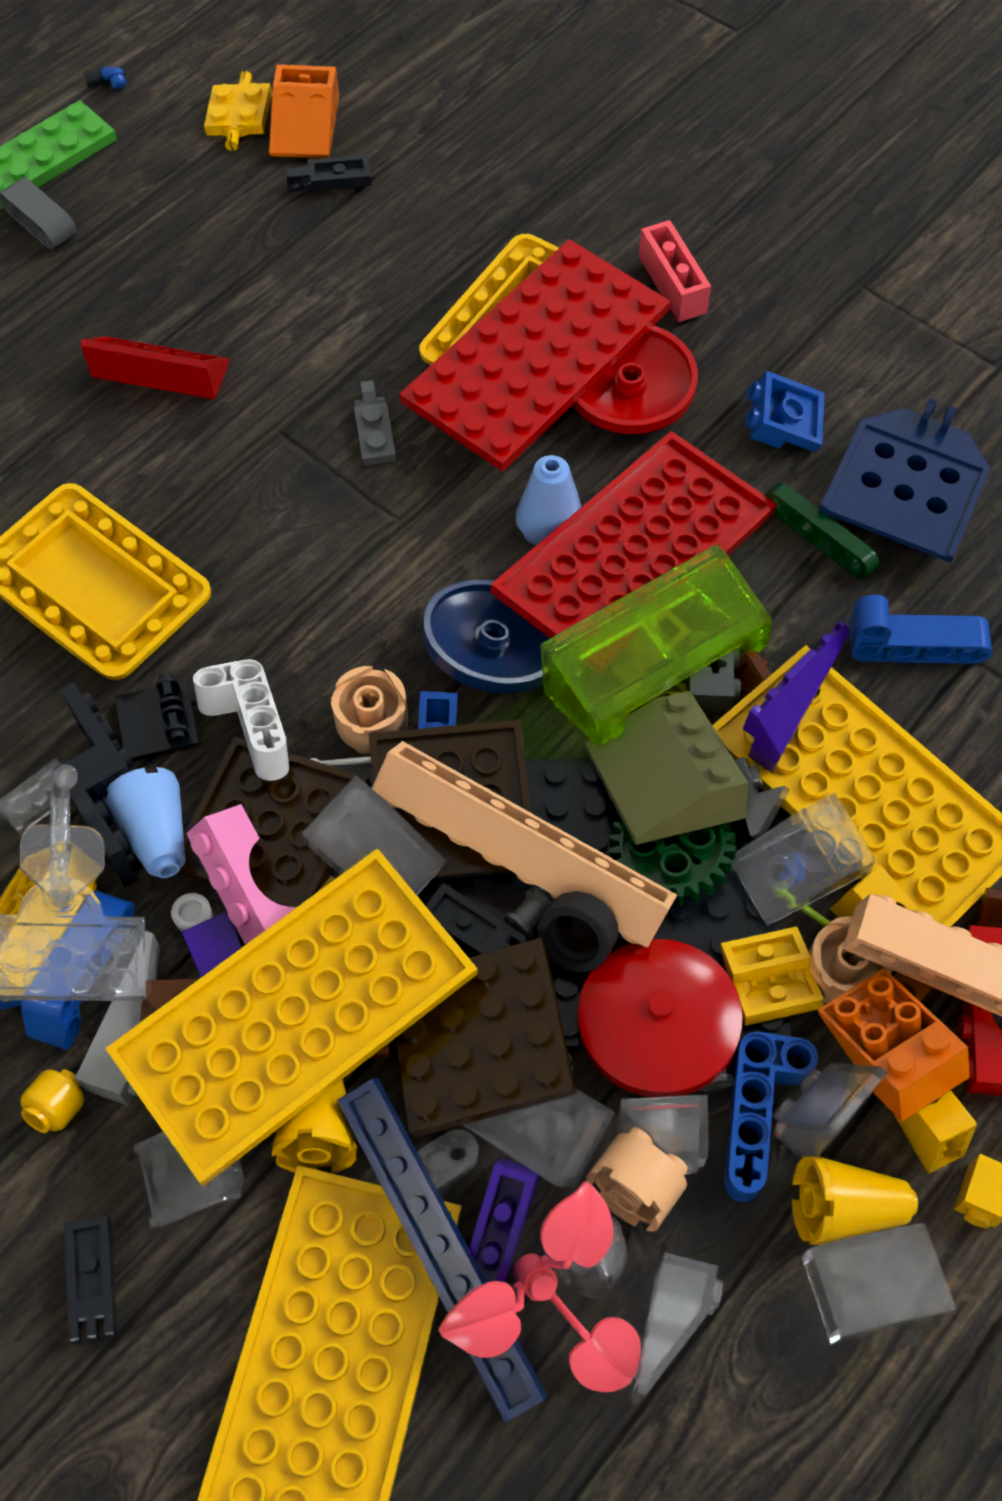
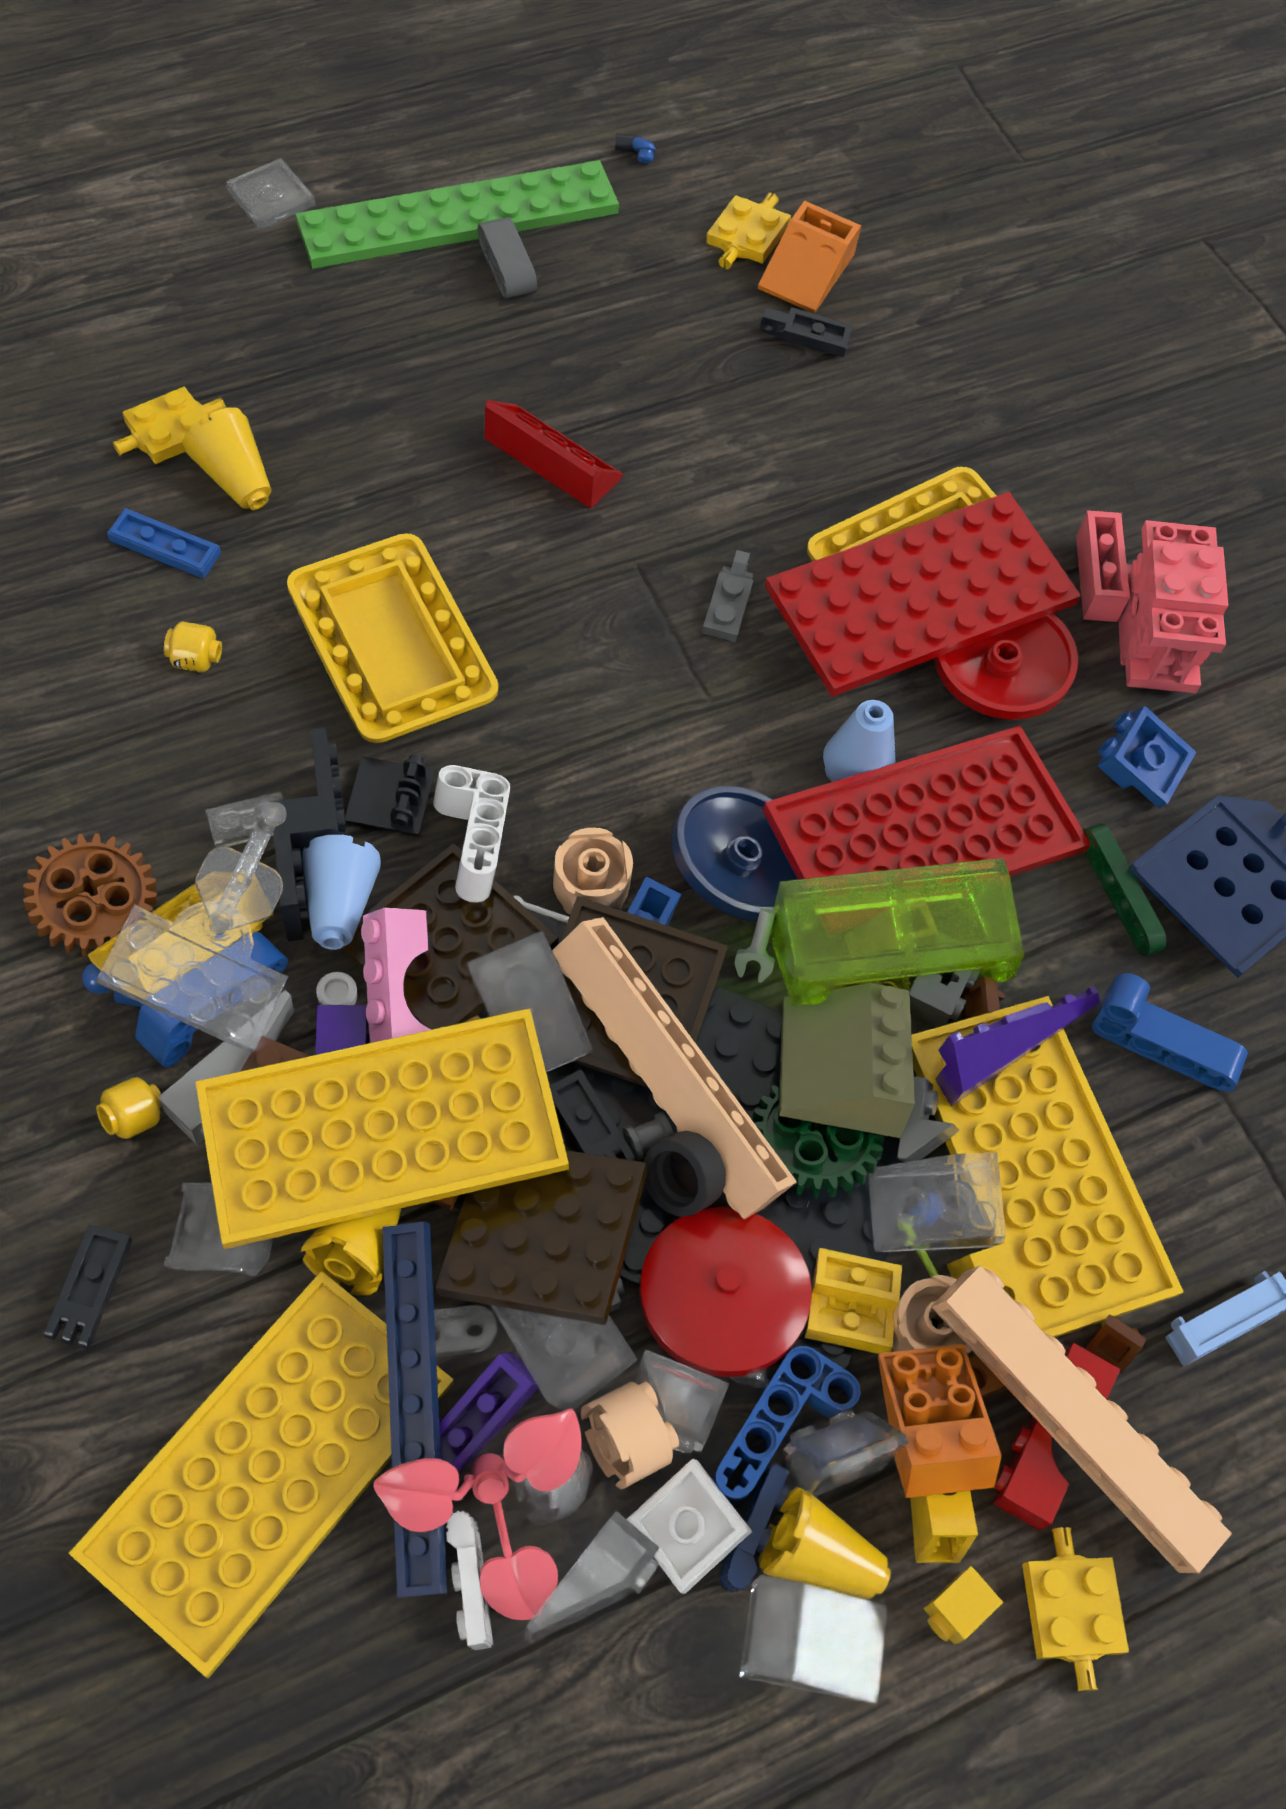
camera: 15 degrees right, 0 degrees up
none -> white hinge [446,1511,493,1650]
none -> white tile [626,1459,752,1594]
none -> dark blue hinge [718,1464,789,1593]
none -> light grey bar [735,908,776,983]
none -> coral piece [1118,520,1229,693]

